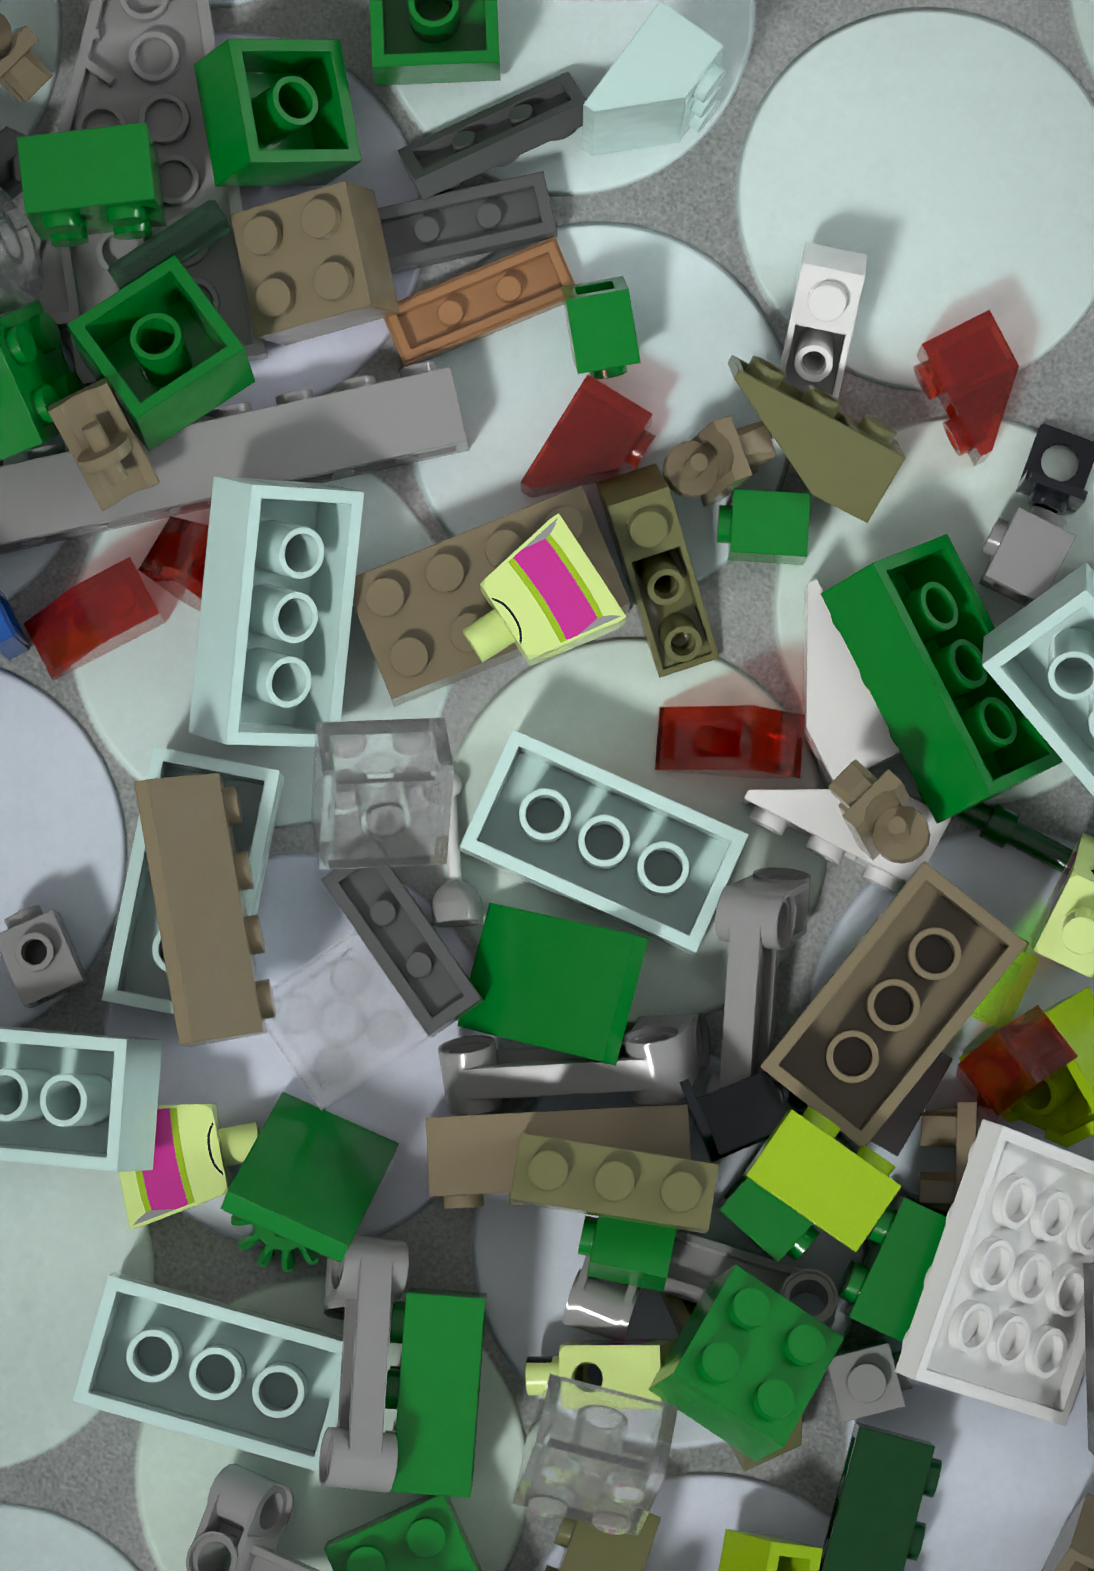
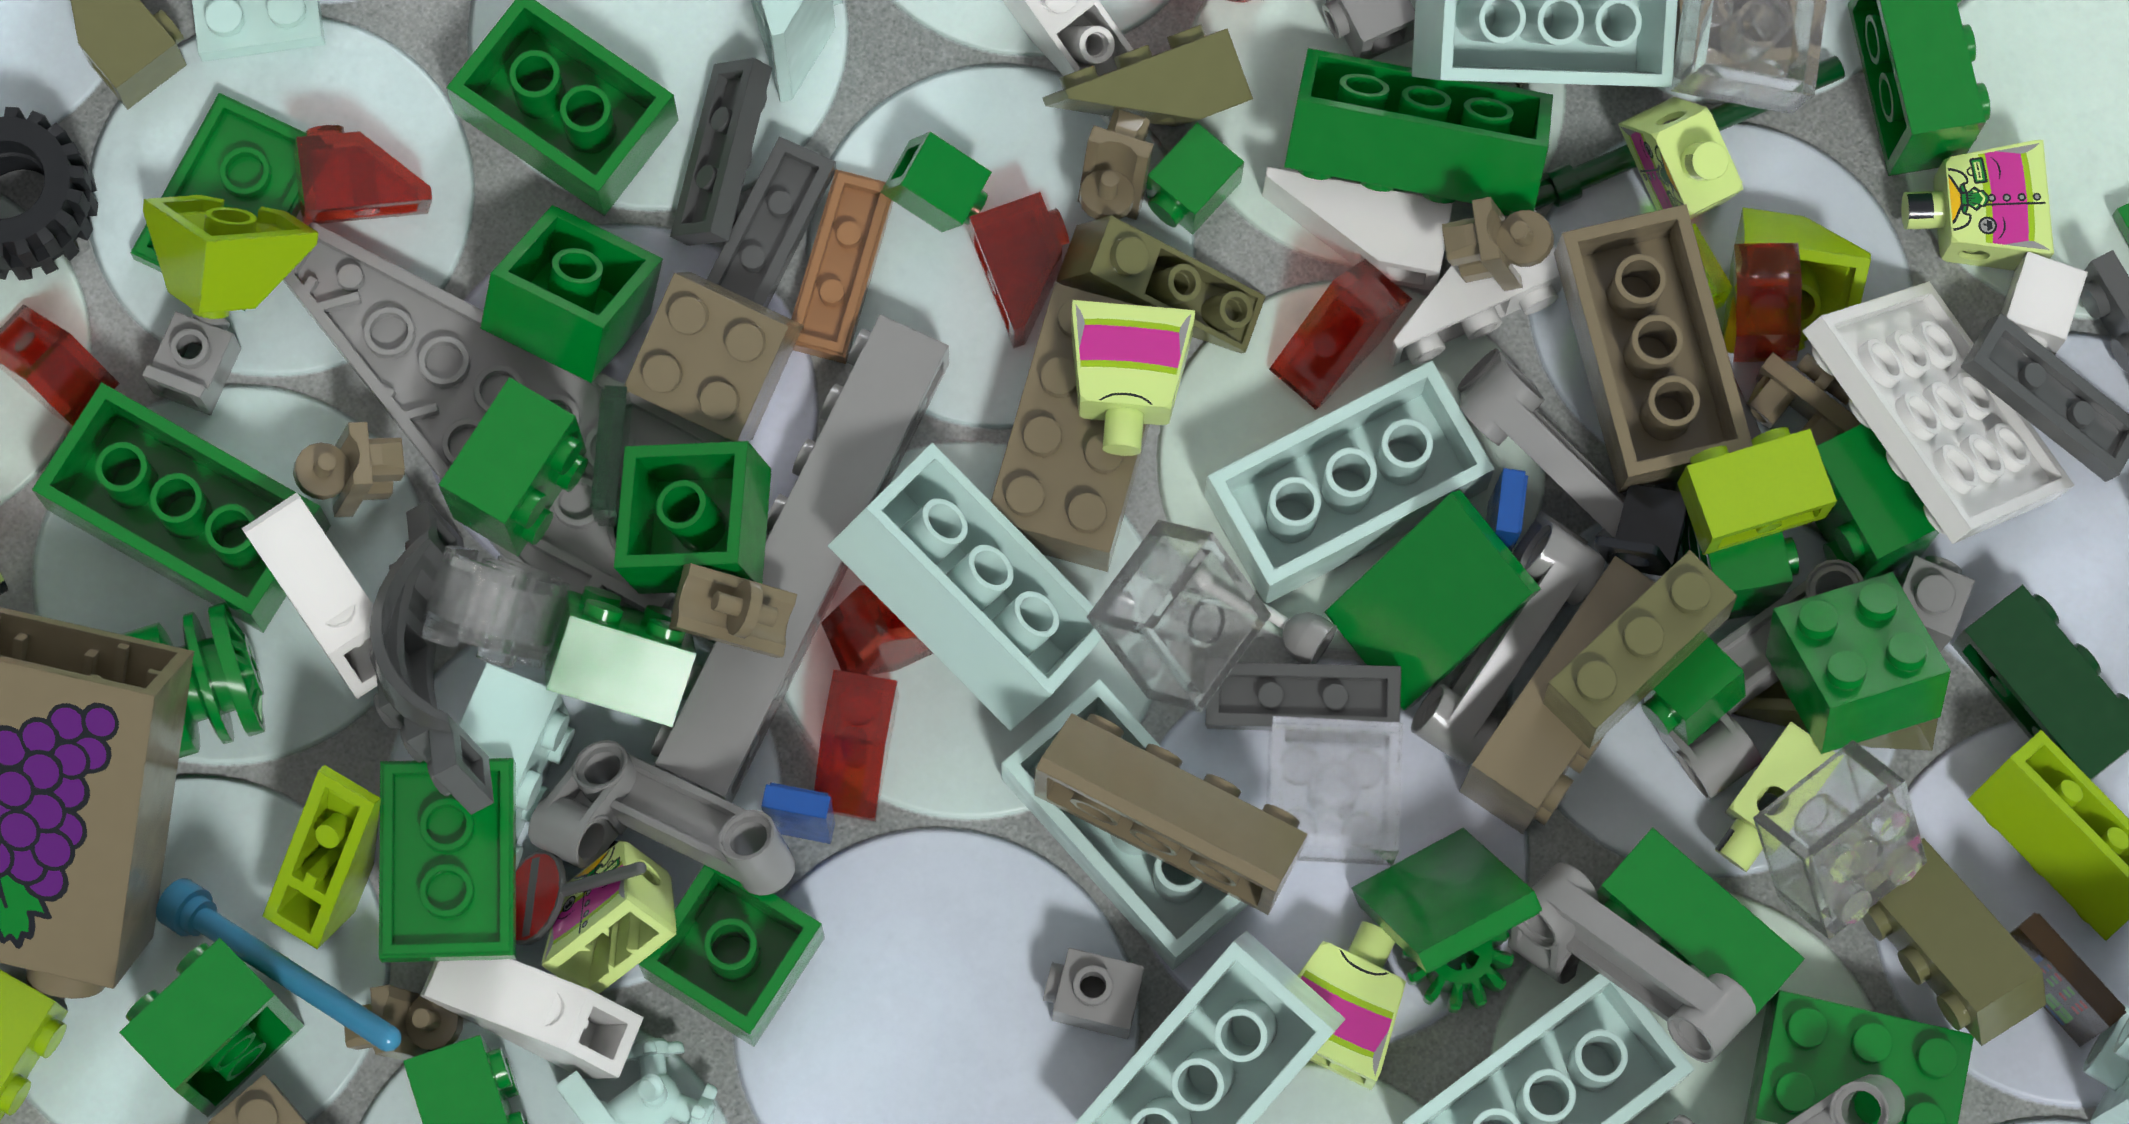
camera: 55 degrees left, 10 degrees down
none -> blue tile [1486,468,1528,552]

